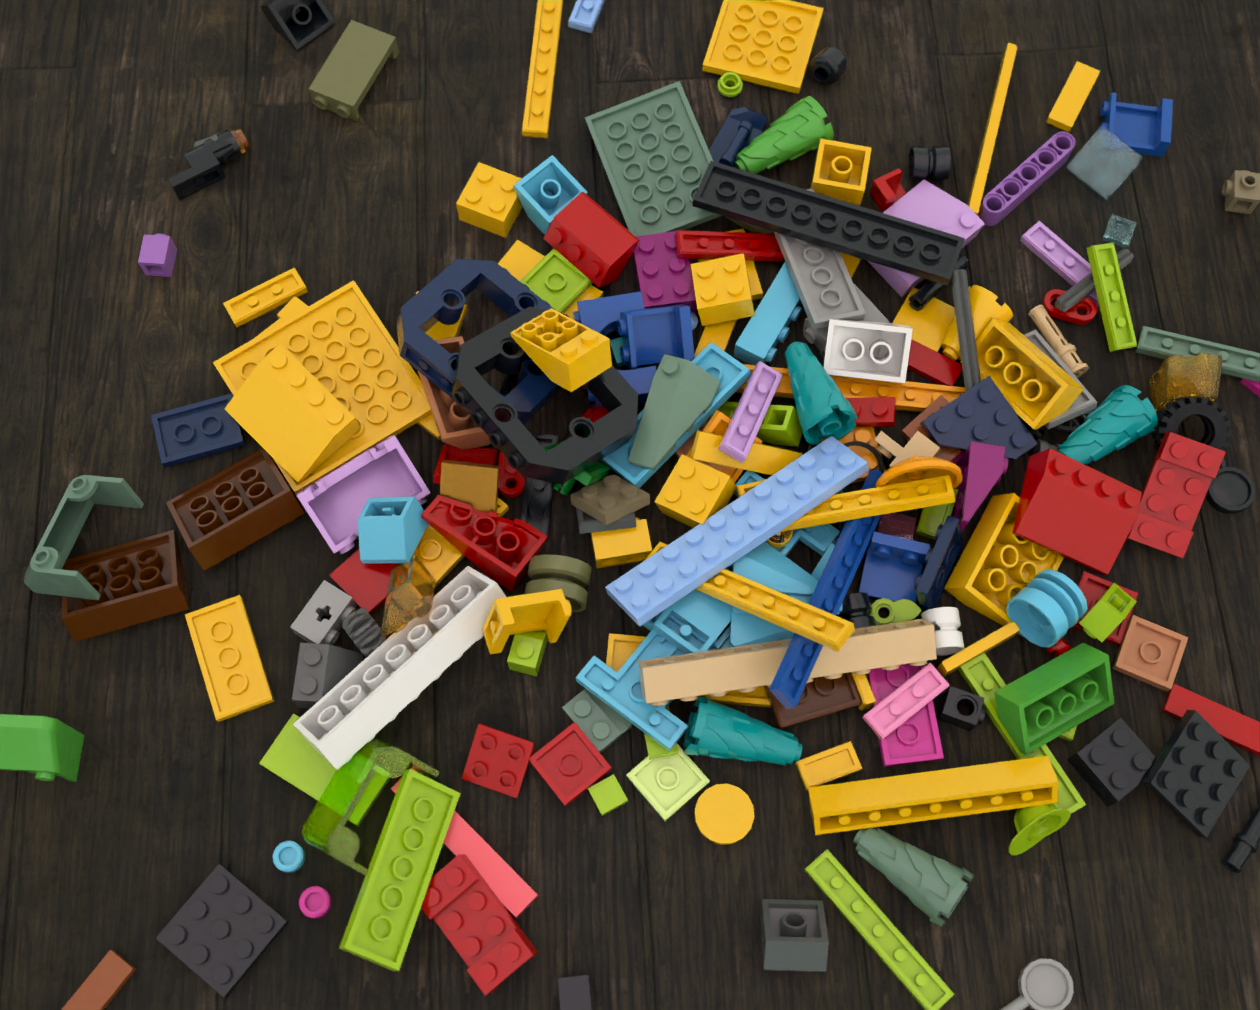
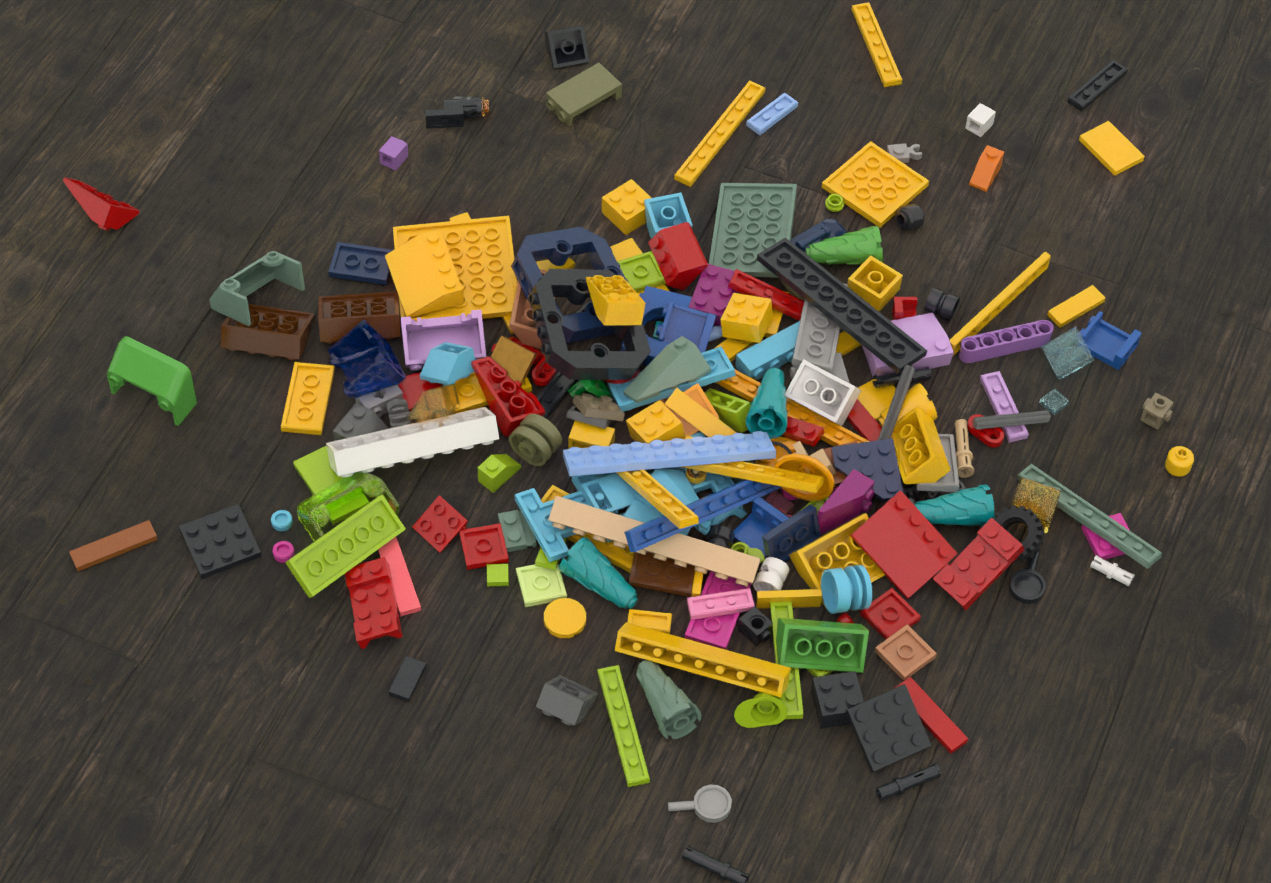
camera: 25 degrees right, 15 degrees down
yellow tile [223,267,308,328] -> none
yellow panel [482,589,571,654] -> none
lavender tile [718,361,783,463] -> none
lime slope [1079,583,1137,642] -> none
lime tile [1086,242,1137,352] -> none
none -> clear blue windscreen [328,319,406,398]

